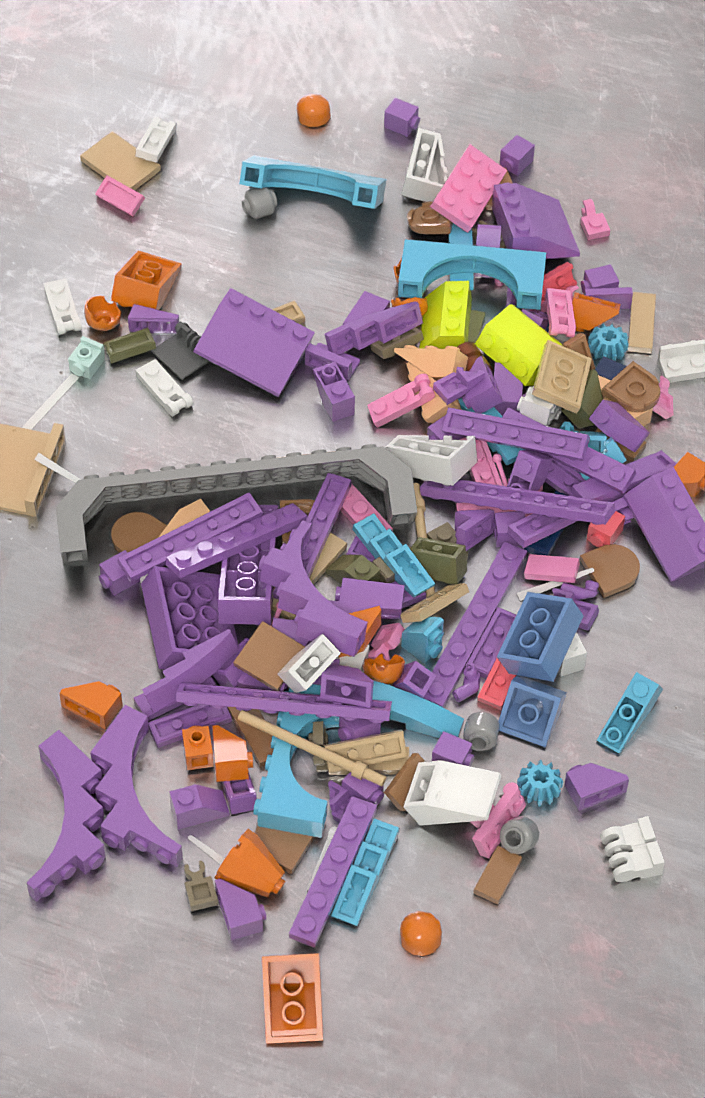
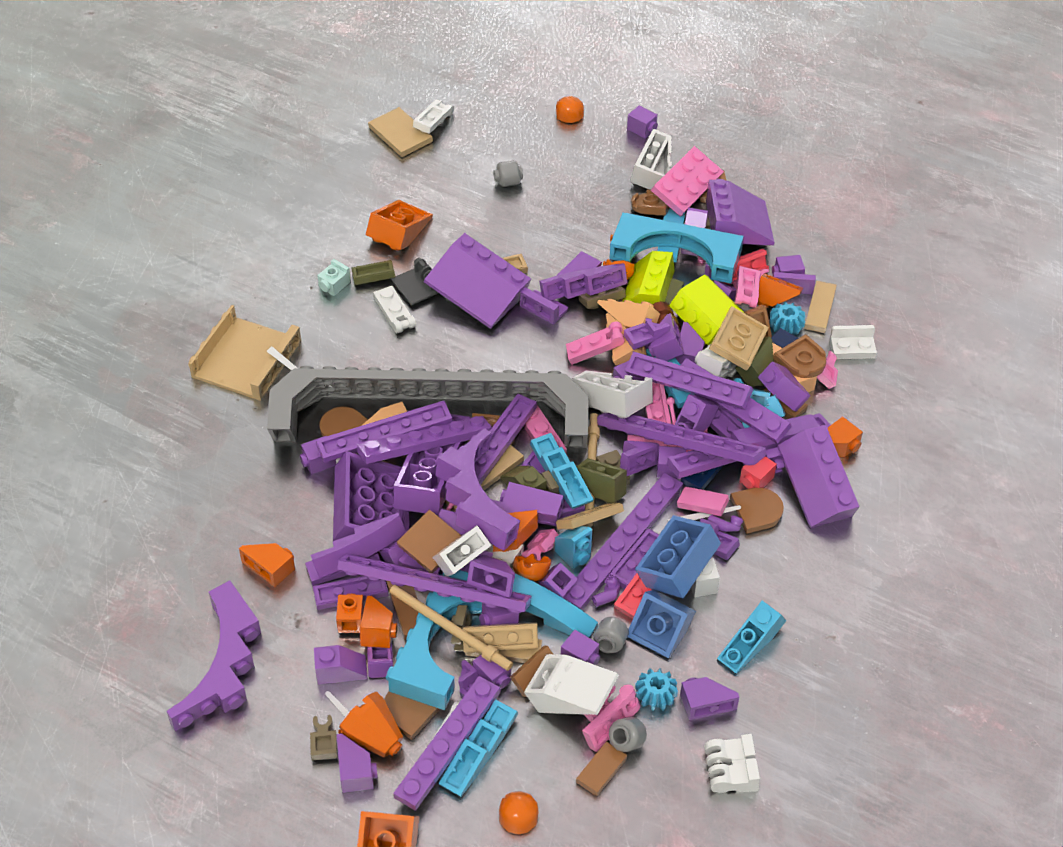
camera: 10 degrees right, 5 degrees down
white sticker [22,373,79,430] -> none
white plate [43,278,82,335] -> none
orange hair [84,295,121,331] -> none
medium lavender arch [90,705,183,867] -> none
bright pink tile [95,175,145,217] -> none
medium lavender slope [128,304,179,334] -> none
medium azure arch [239,155,387,209] -> none
medium lavender slope [313,362,355,422] -> none
medium lavender brick [499,135,535,176] -> none
bright pink plate [580,199,610,240] -> none

